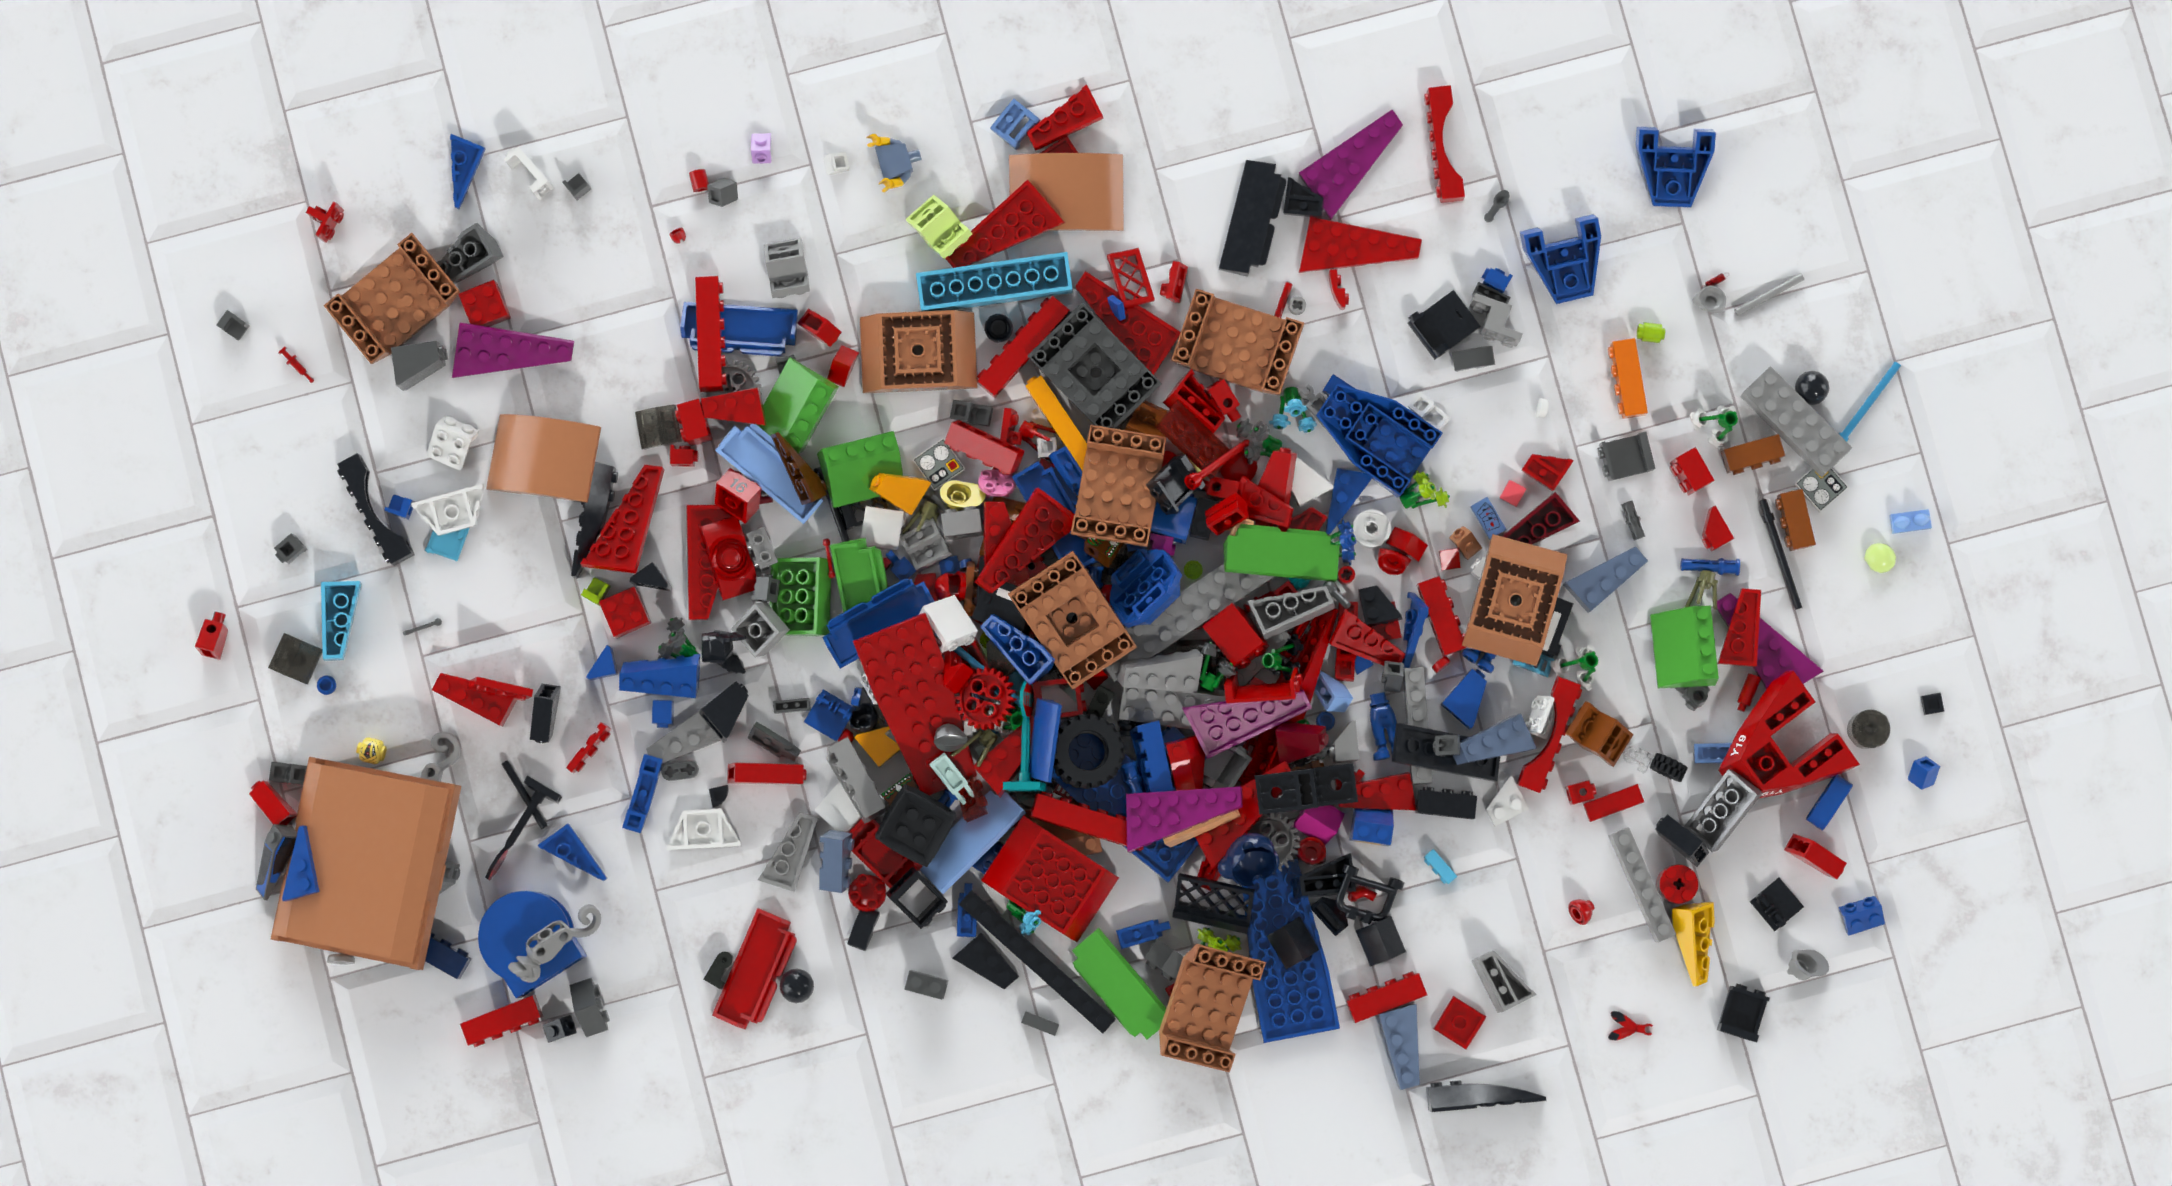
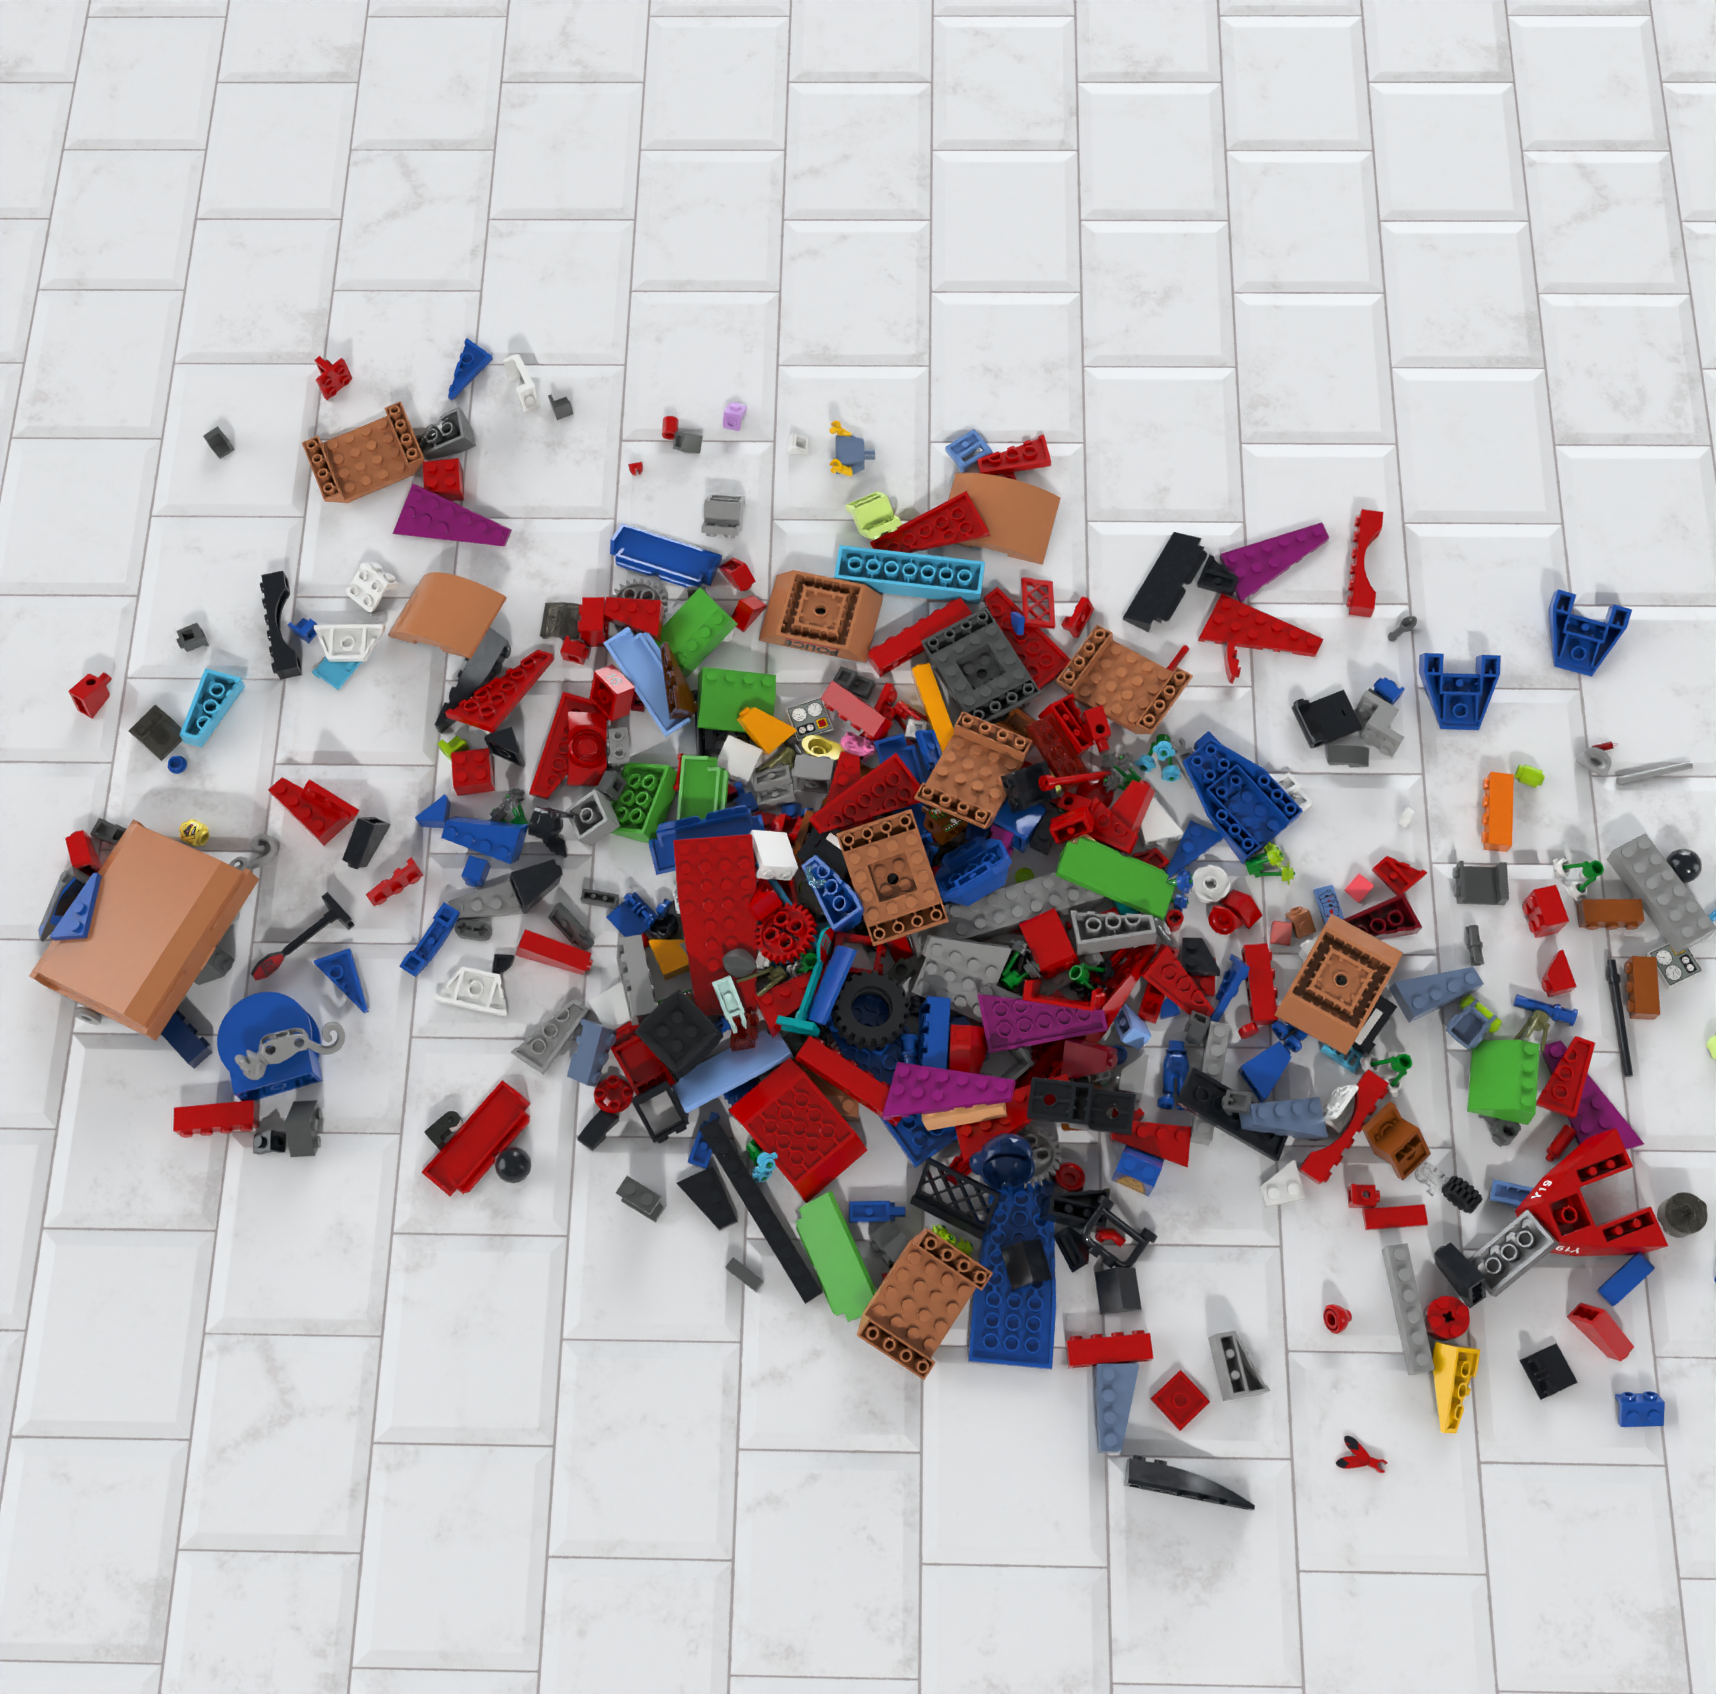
camera: 20 degrees right, 15 degrees down
red piece [278,347,314,383] -> none
dark grey slope [391,341,448,391] -> none
dark grey hinge [403,618,442,636] -> none
black bar [501,760,548,829] -> none
red brick [695,276,727,392] -> none
black hair [984,314,1013,343] -> none
light grey bush [1289,297,1306,315] -> none
dark pink slope [1294,805,1345,845] -> none
black brick [1416,787,1477,820] -> none
medium azure piece [1424,849,1457,884] -> none
black panel [1717,983,1770,1043] -> none
light grey piece [1787,950,1829,980] -> none
none -> clear light blue piece [805,865,826,888]
none -> sand blue piece [1446,994,1502,1050]

